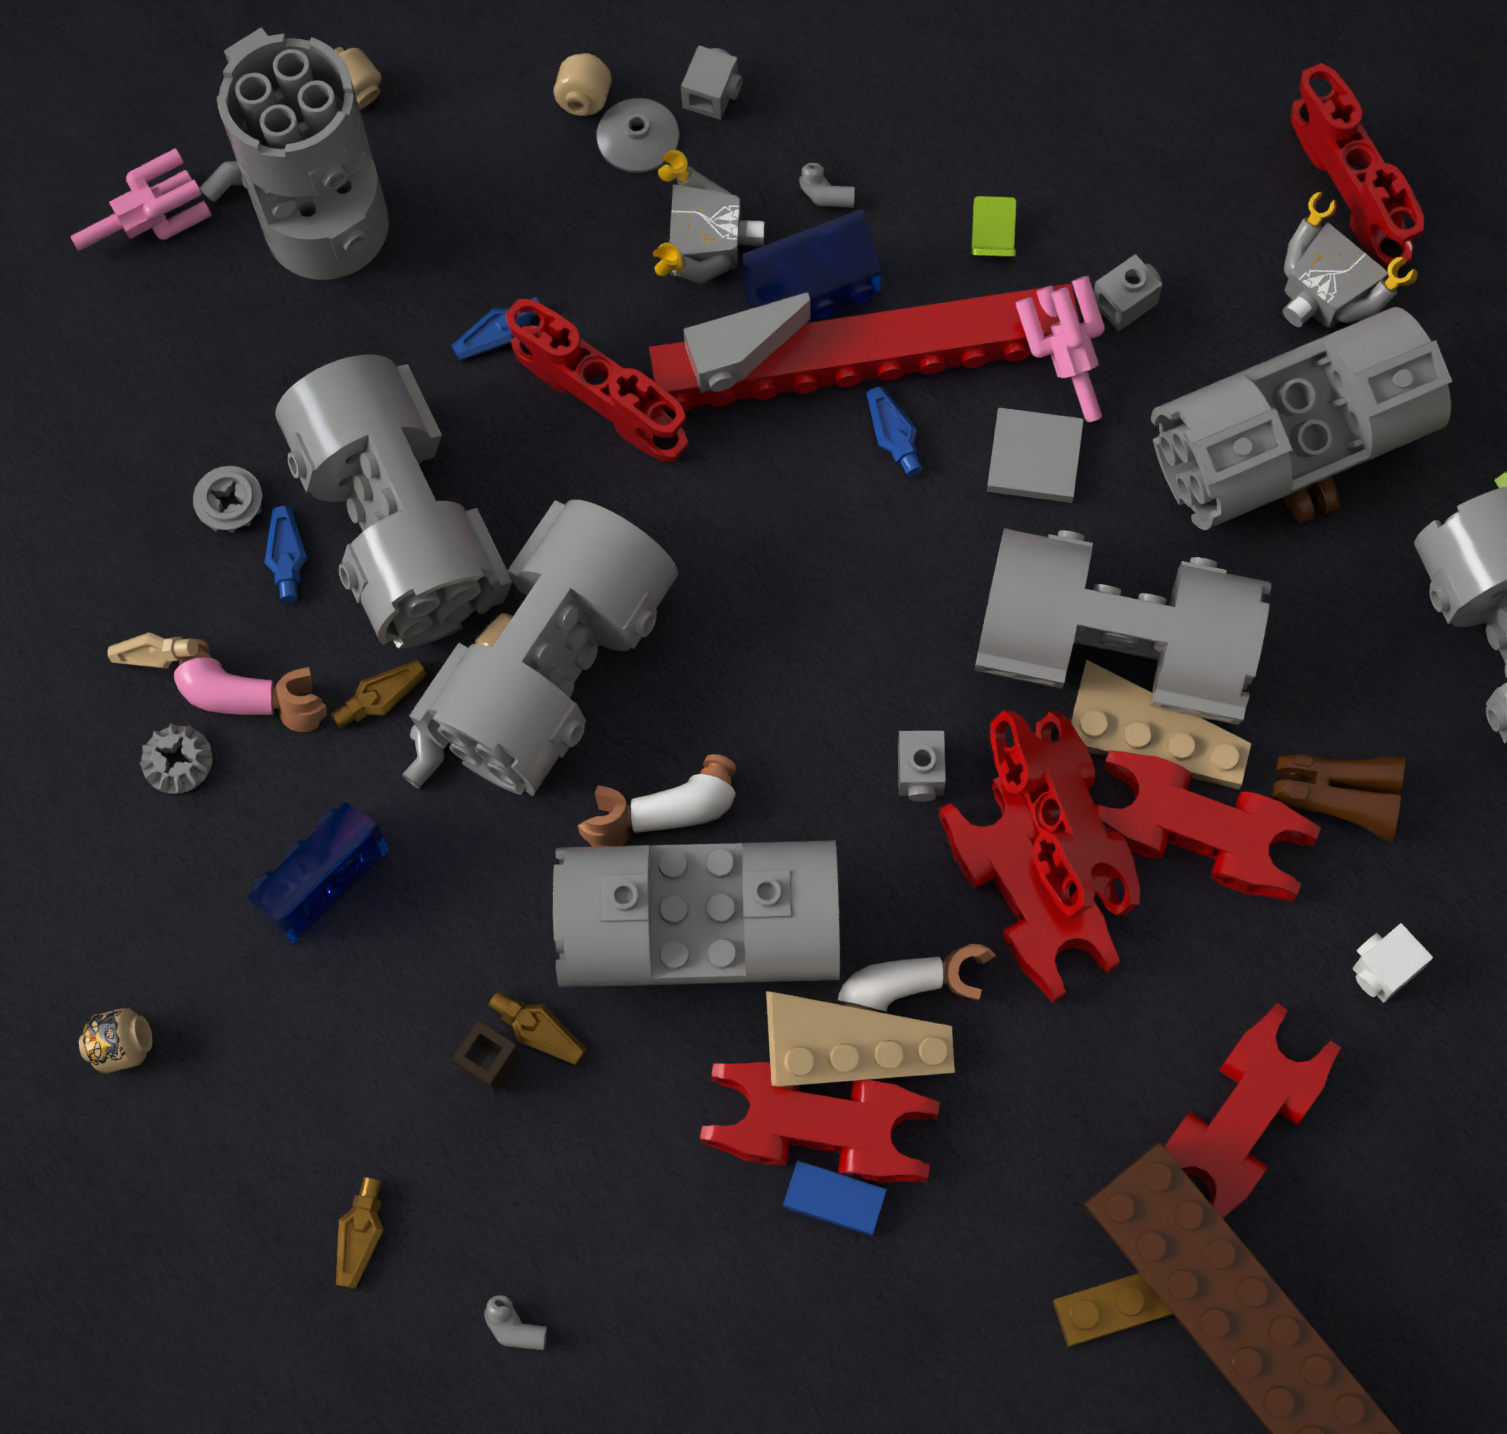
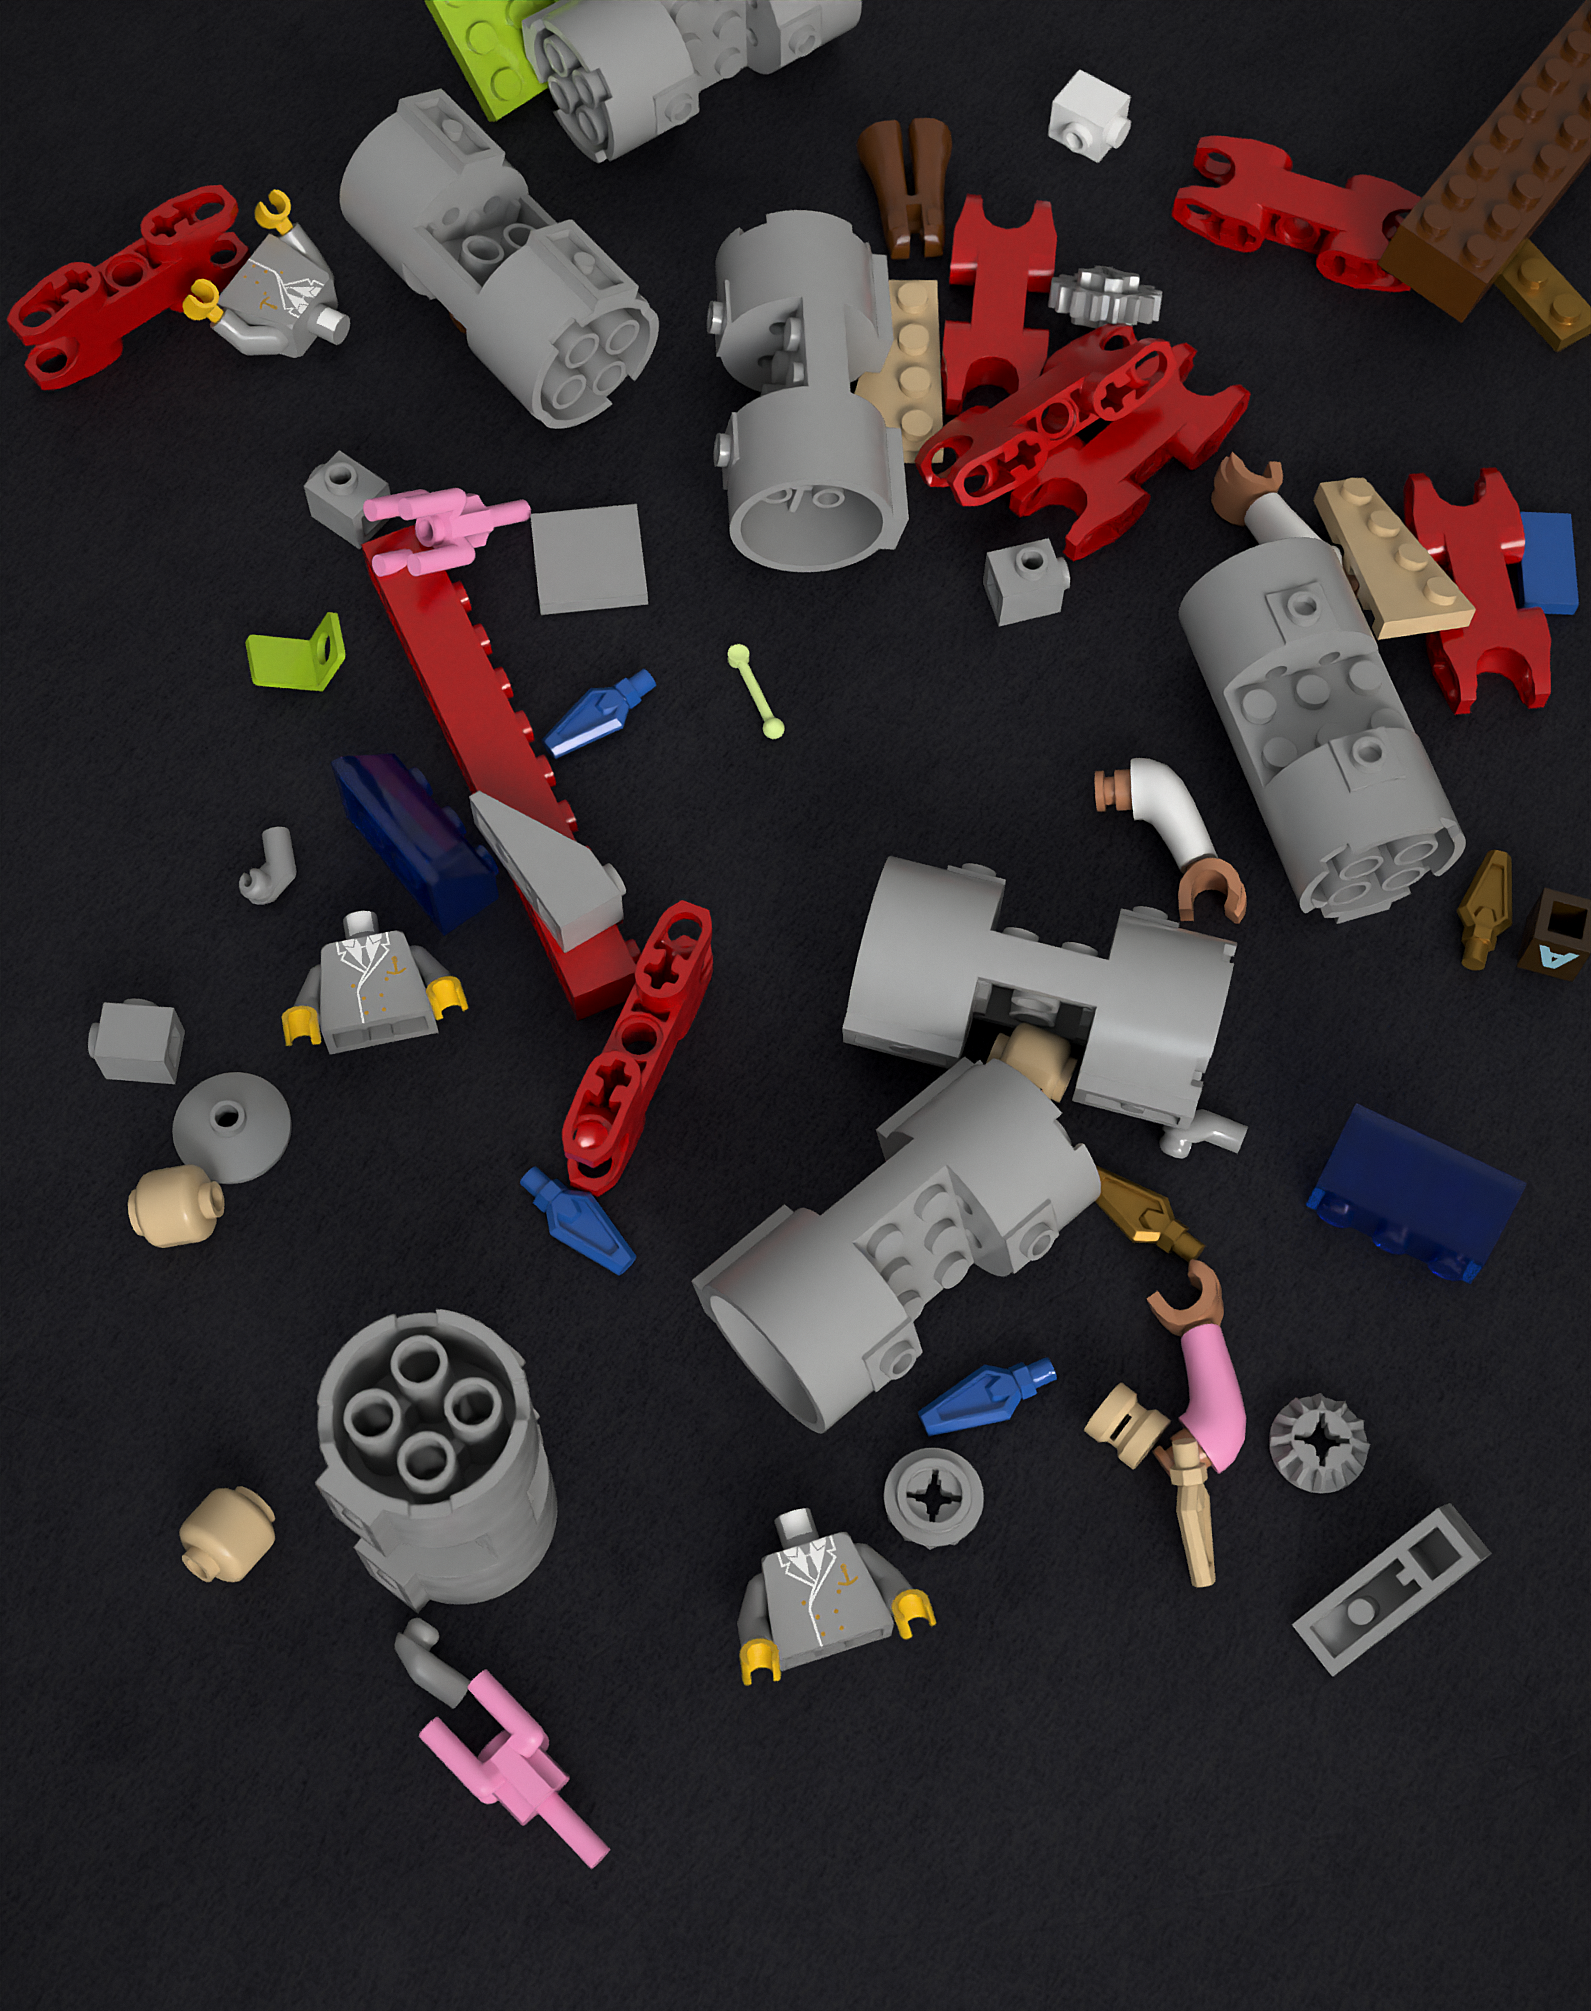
camera: 110 degrees left, 5 degrees down
none -> yellowish green hinge [728,644,785,739]
none -> light grey torso [737,1508,936,1685]
none -> light grey gear [1048,266,1163,329]
none -> tan wheel [1084,1382,1171,1470]
none -> light grey slope [1292,1503,1492,1677]

